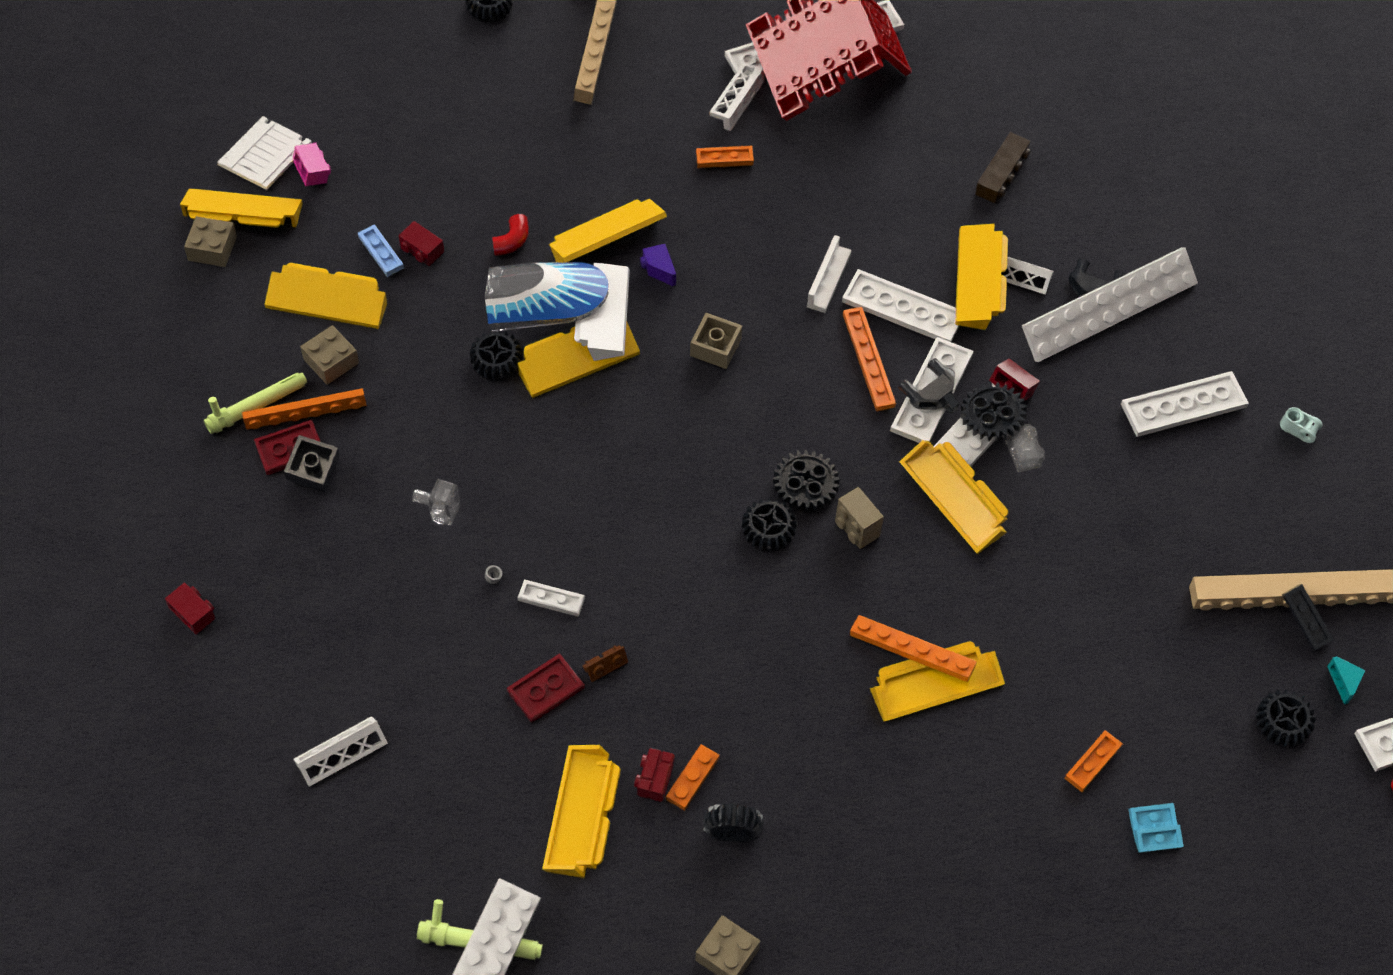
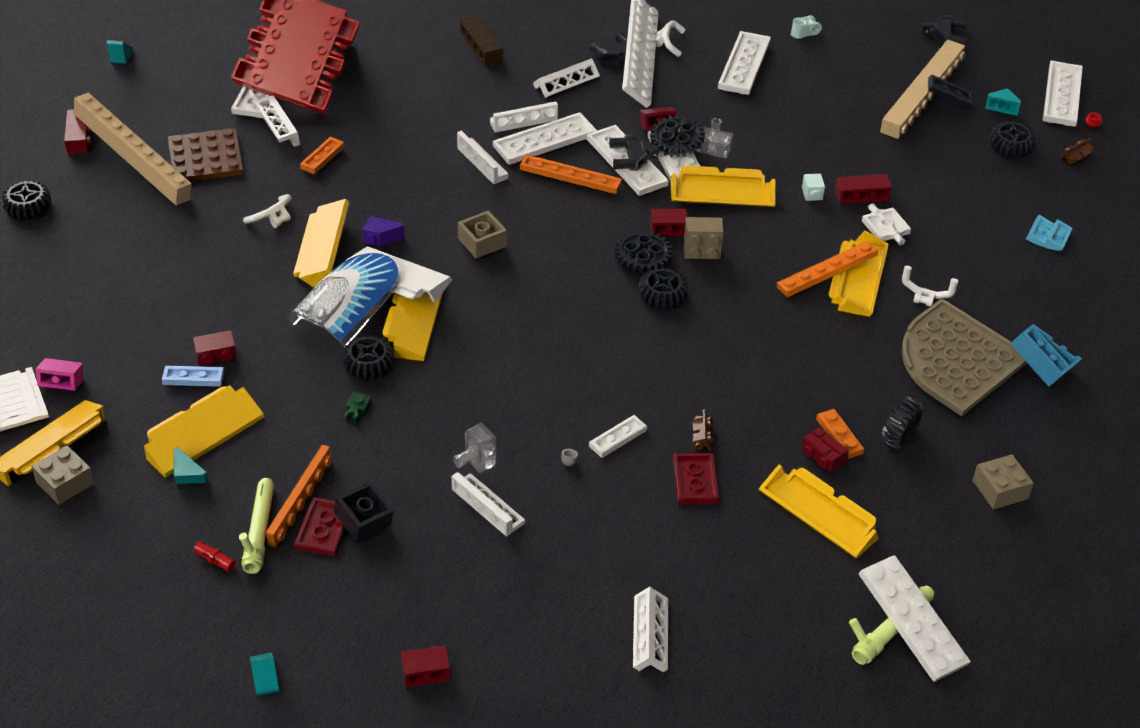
camera: 55 degrees left, 15 degrees down
dark tan brick [300,325,359,385] -> none
red cylinder [492,214,529,256] -> none
yellow slope [955,224,1008,330] -> none
orange plate [1064,730,1123,792] -> none
none -> reddish brown plate [168,128,243,182]
none -> teal slope [174,447,209,484]
none -> red pin [194,541,236,572]
none -> white piece [243,194,291,228]
none -> teal slope [250,653,279,696]
none -> dark green plate [345,392,371,423]
none -> white fence [452,472,525,537]
none -> white fence [490,102,558,133]
none -> dark red brick [650,209,687,236]
none -> white piece [655,21,686,57]
none -> light aqua brick [802,174,825,201]
none -> dark red brick [835,174,892,204]
none -> white plate [862,203,911,245]
none -> white piece [902,266,958,307]
none -> dark tan plate [902,298,1027,416]
none -> dark azure wedge [1010,324,1082,386]
none -> reddish brown hinge [1060,137,1094,164]

